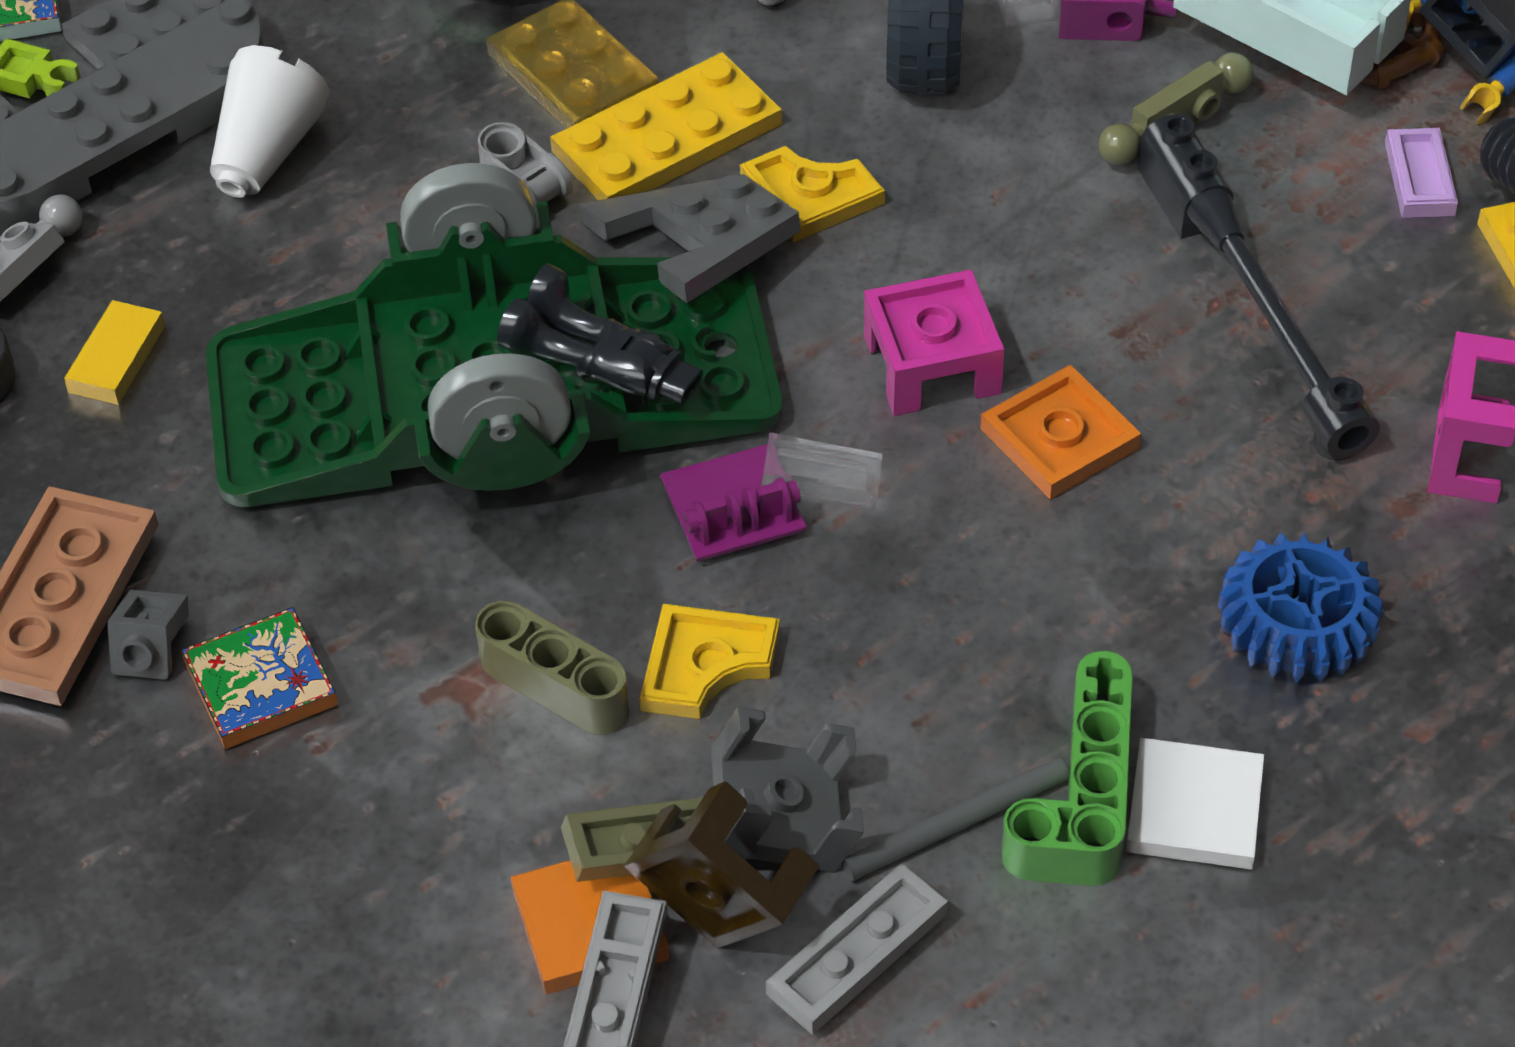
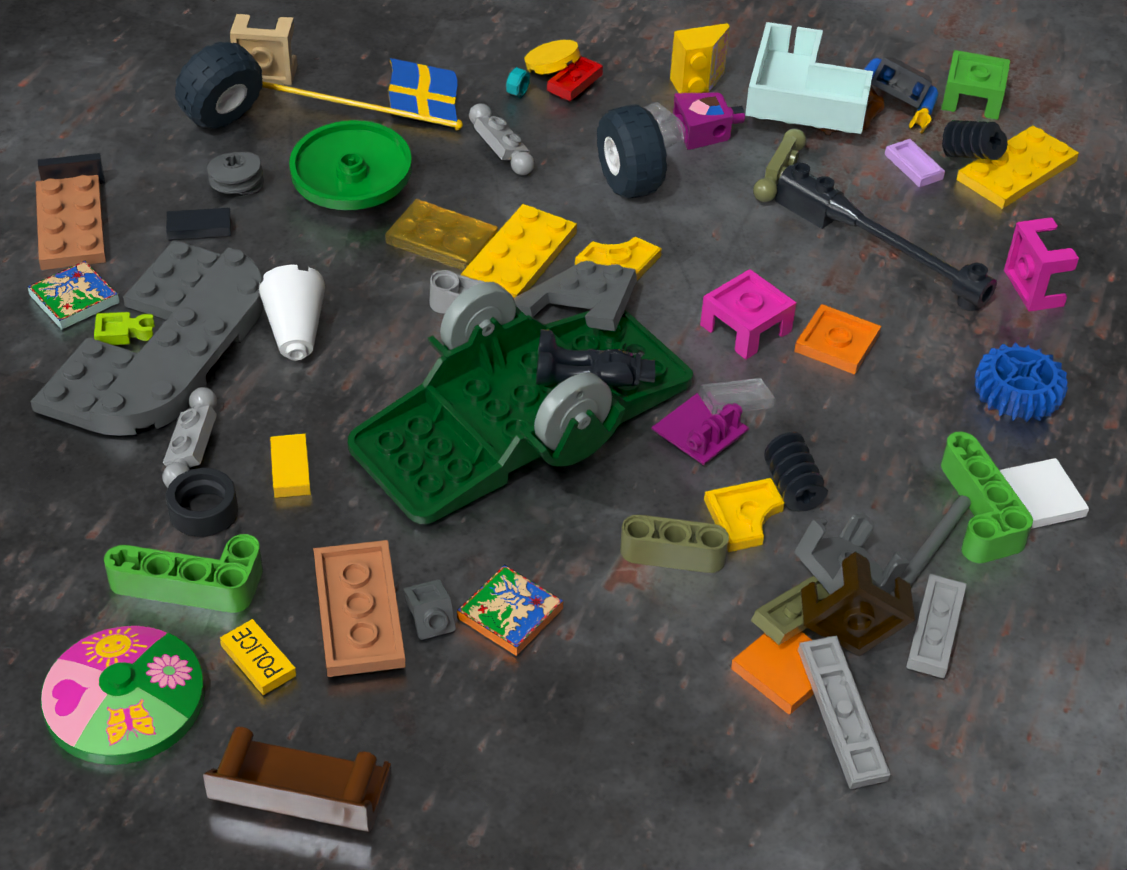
camera: 30 degrees left, 5 degrees down
none -> black piece [764,432,828,512]

